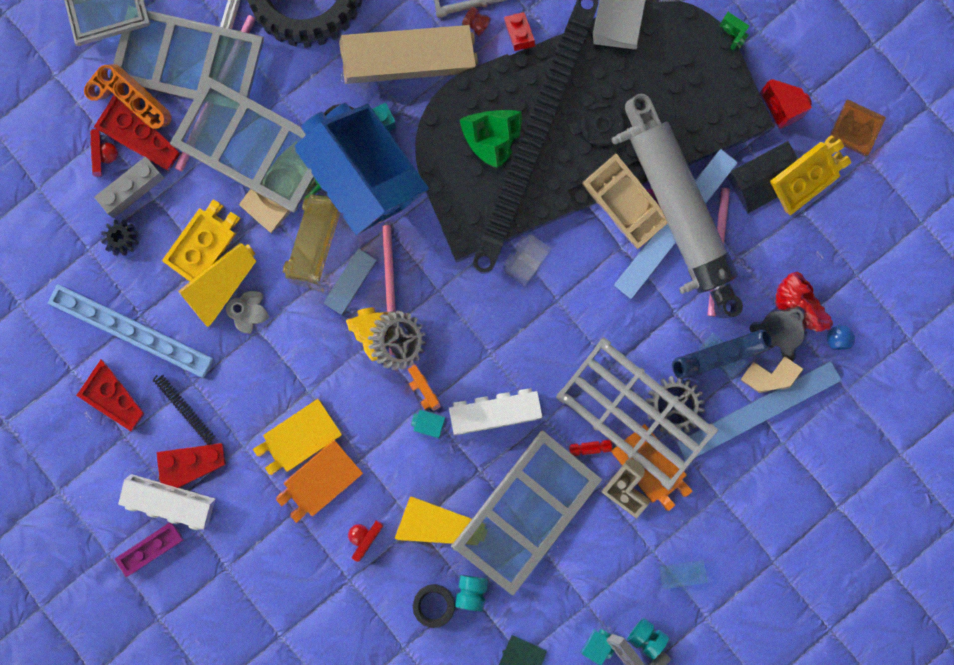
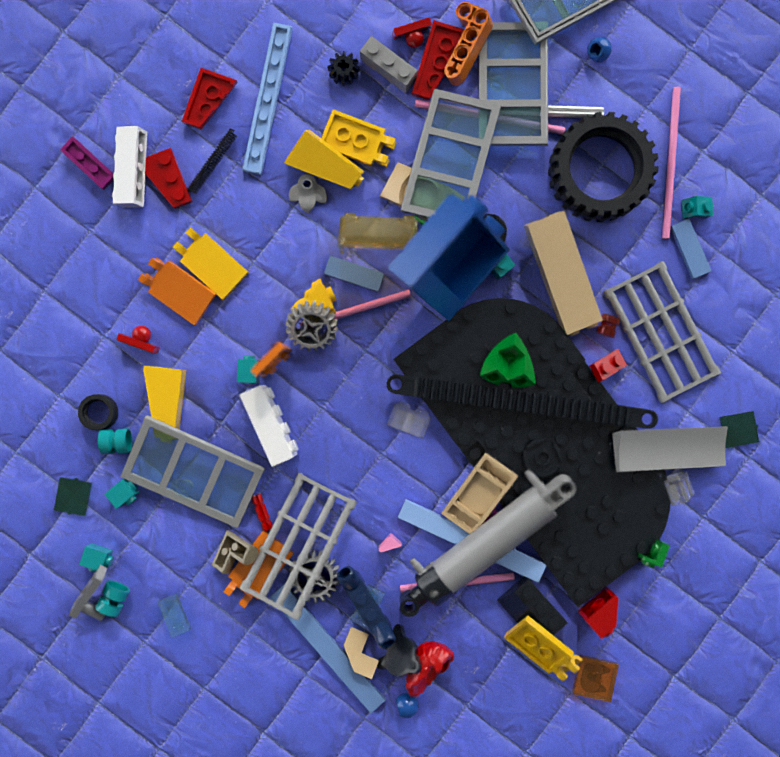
camera: 75 degrees right, 5 degrees up
none -> teal brick [104,479,139,509]
none -> bright pink slope [379,533,402,552]

